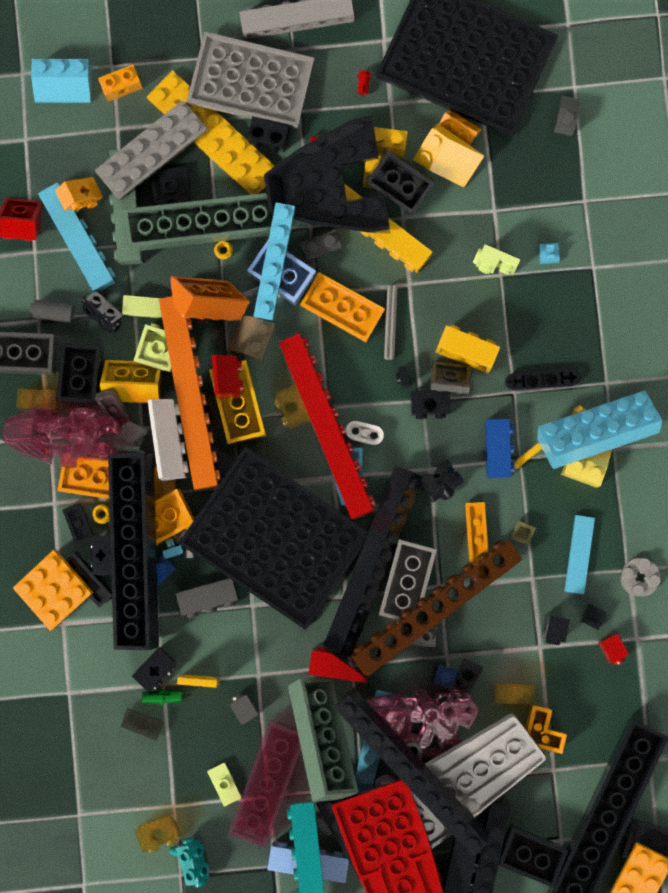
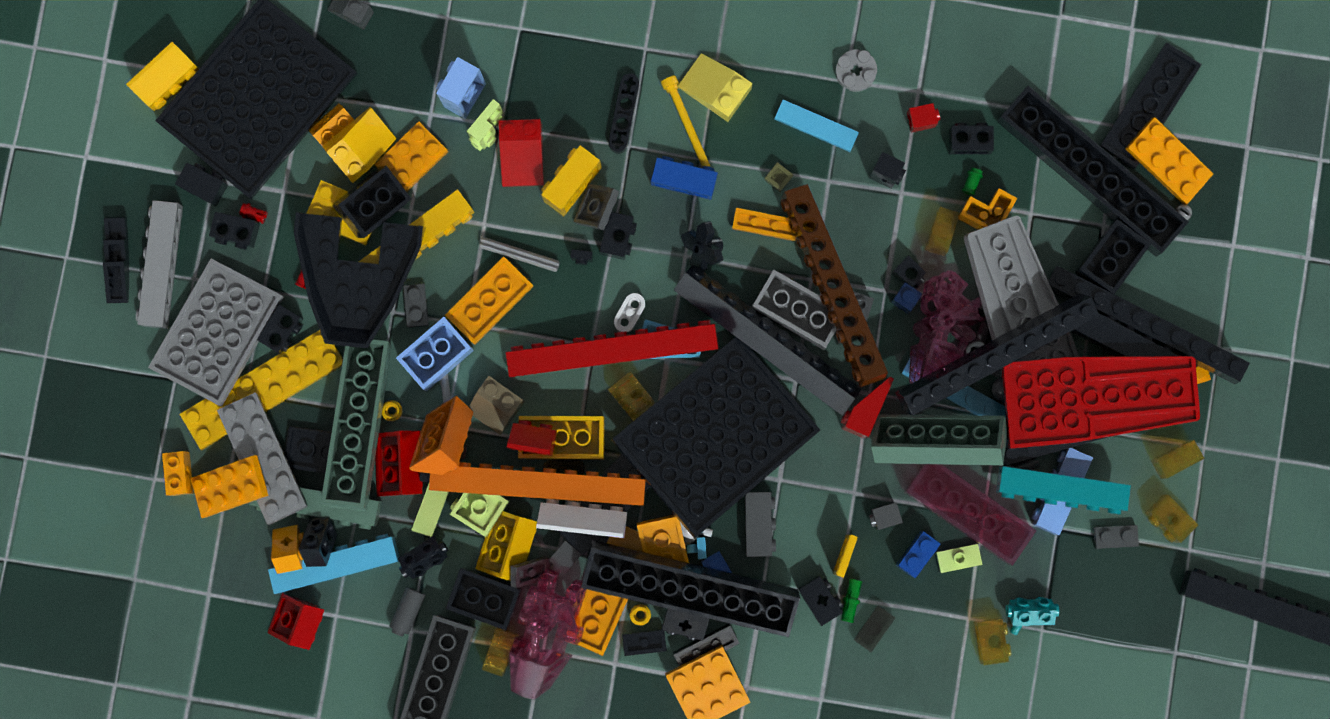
camera: 75 degrees left, 0 degrees up
medium azure slope [31,59,92,103] -> none
medium azure plate [253,203,296,321] -> none
clear yellow brick [273,385,311,430] -> none
medium azure brick [537,390,662,469] -> none
medium azure tile [538,243,560,264] -> none
black plate [580,604,607,630] -> none
none -> black brick [175,163,228,207]
none -> light orange plate [190,455,269,518]
none -> black brick [209,212,260,250]
none -> black brick [299,517,337,567]
none -> light orange plate [374,121,449,192]
none -> red slope [375,431,423,497]
none -> light blue brick [436,57,486,119]
none -> red slope [499,119,544,187]
none -> clear yellow brick [608,371,655,421]
none -> blue brick [896,531,941,578]
none -> black brick [949,122,994,155]
none -> green pin [962,168,983,196]

